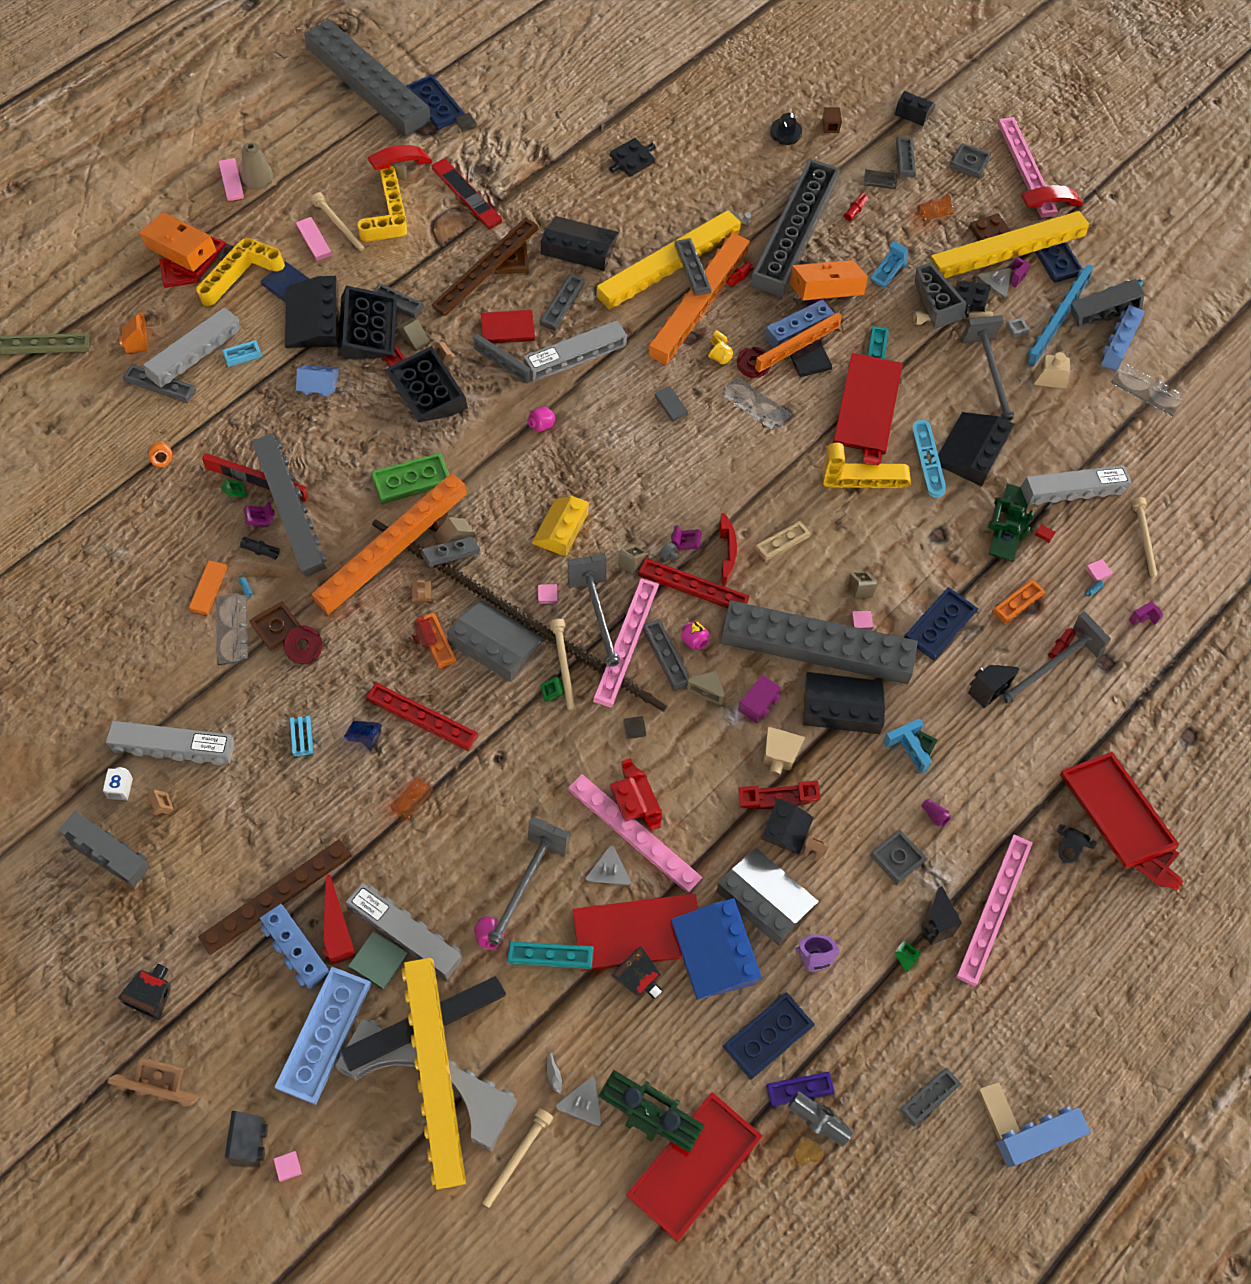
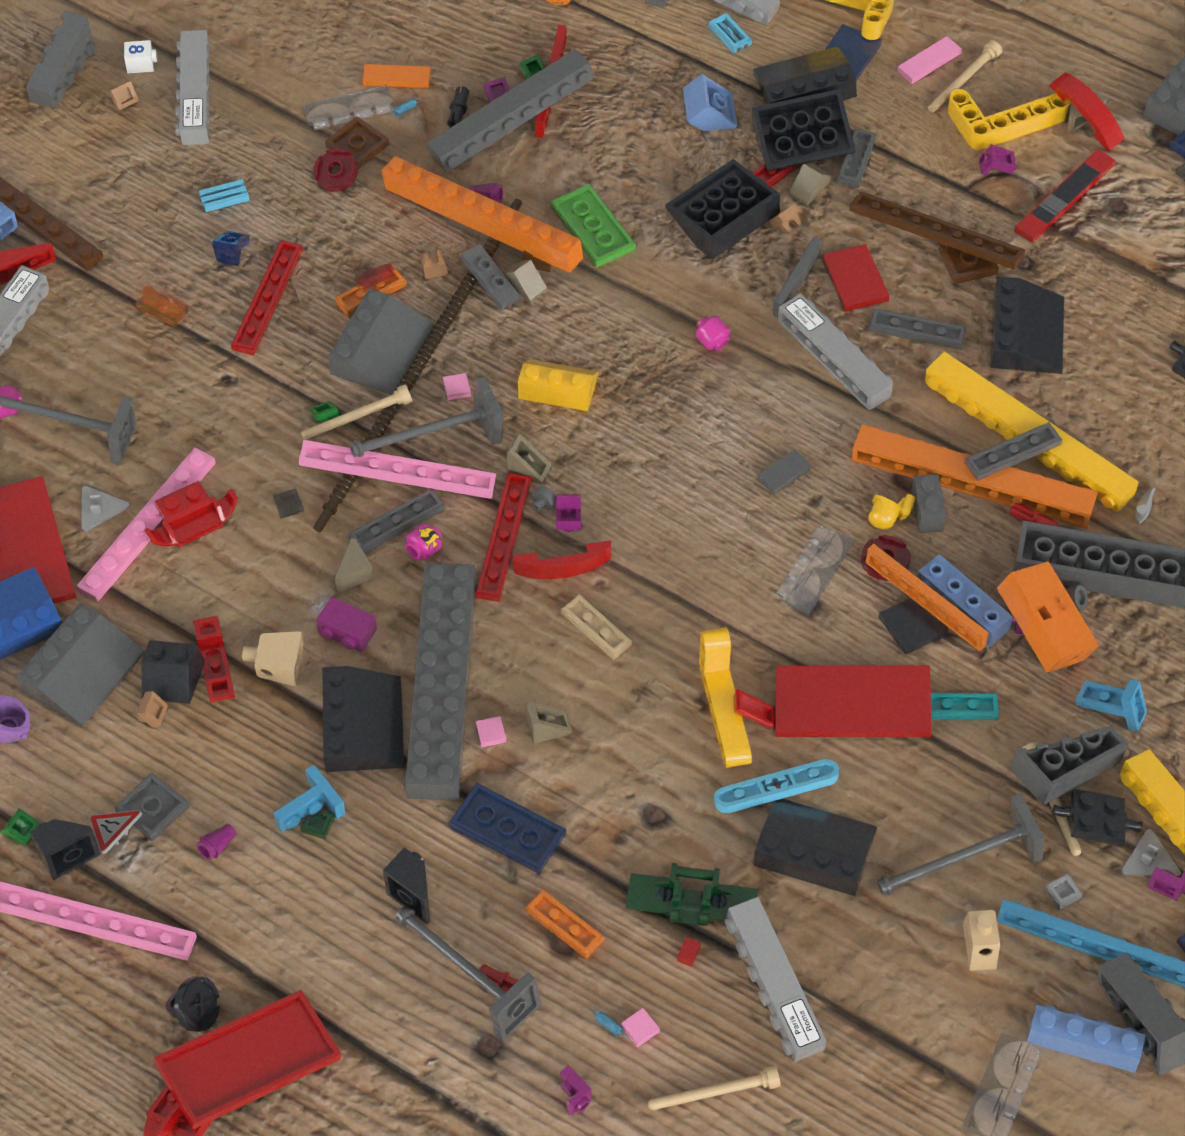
camera: 85 degrees right, 5 degrees down
none -> piece [89,810,142,854]
none -> magenta cone [469,182,503,203]
none -> dark grey brick [911,474,946,533]
none -> magenta bracket [978,144,1016,175]

